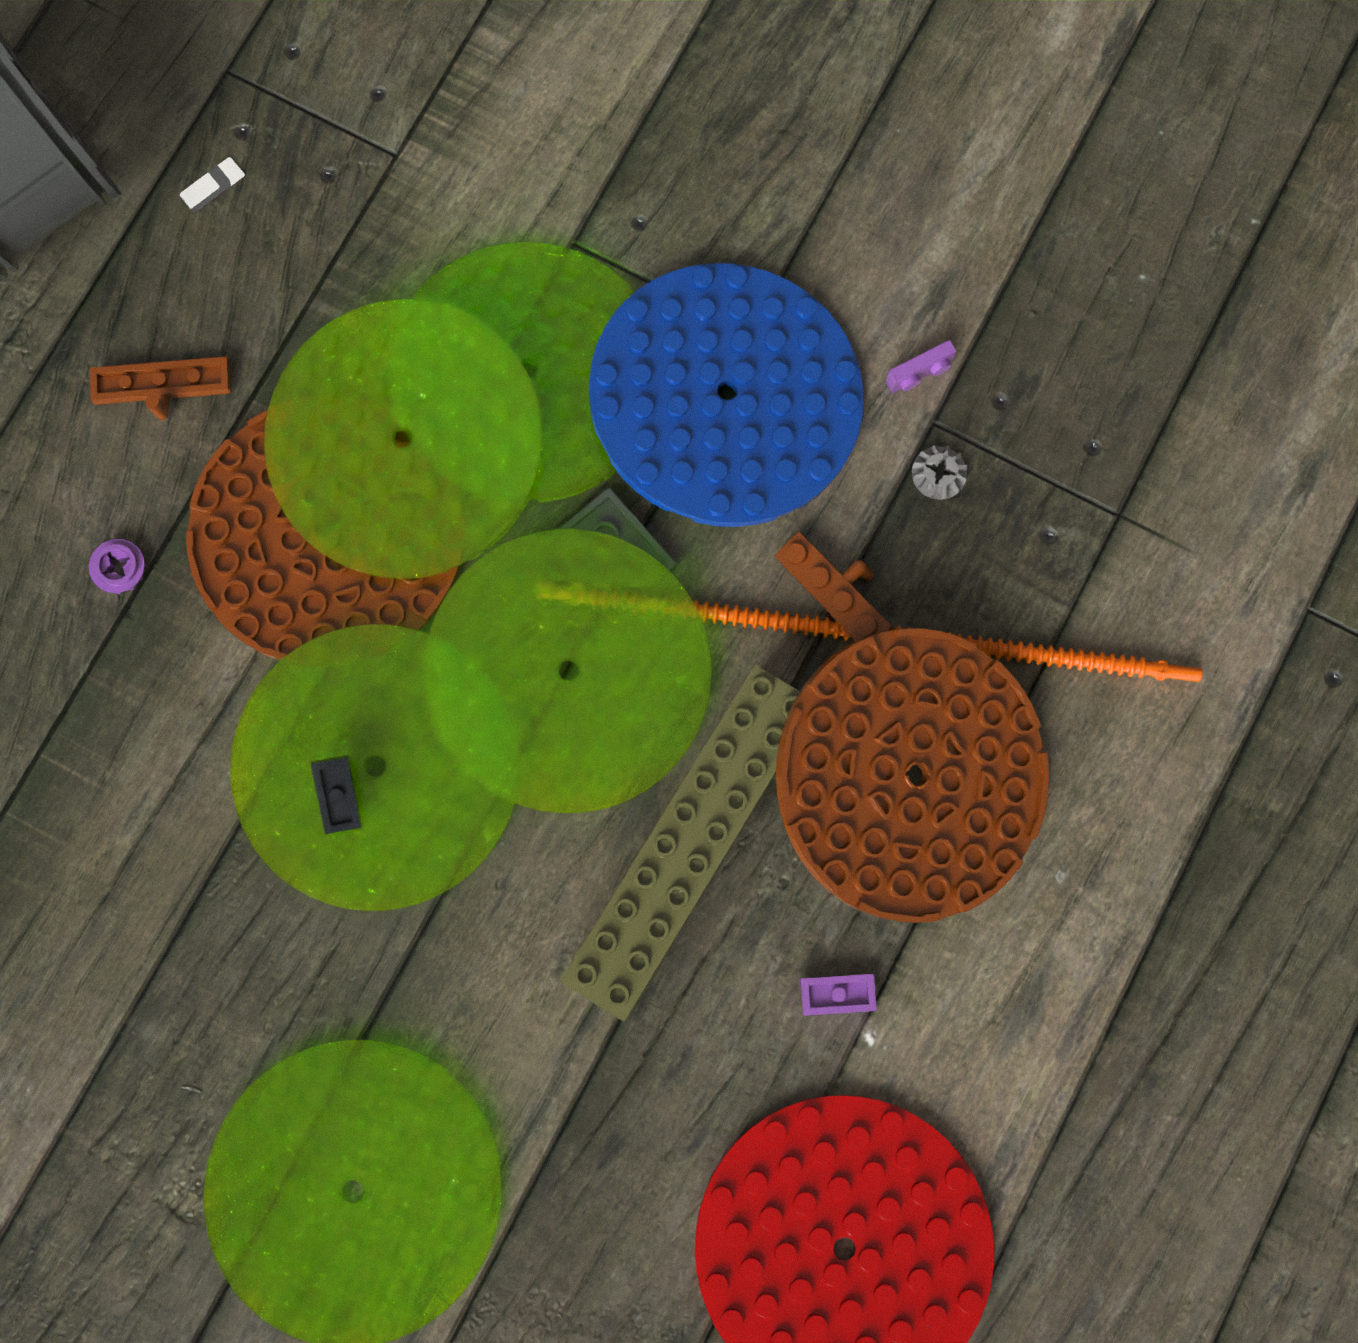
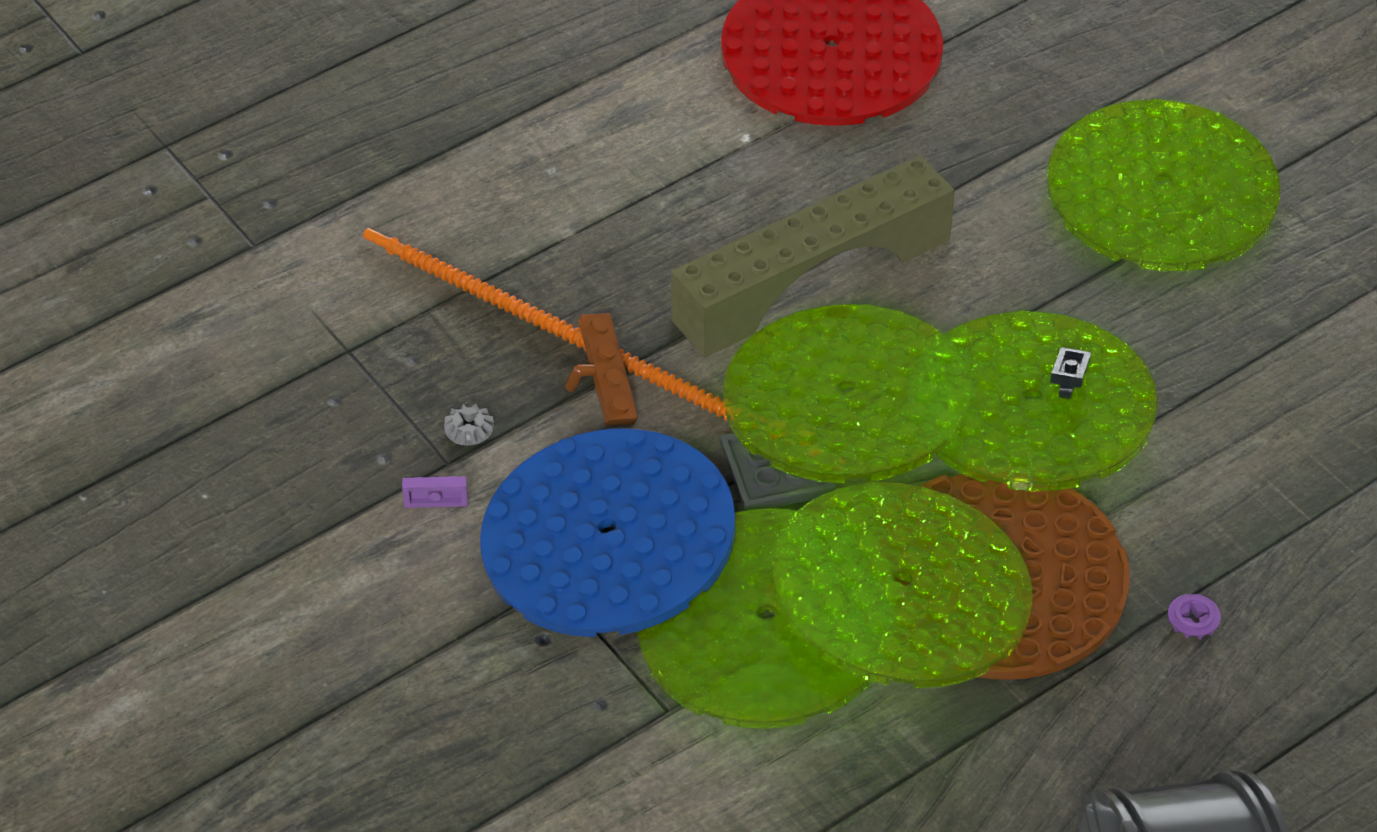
camera: 155 degrees left, 30 degrees down
dark orange plate [90,356,231,420] -> none
dark orange plate [776,628,1049,923] -> none
medium lavender plate [800,974,877,1016] -> none

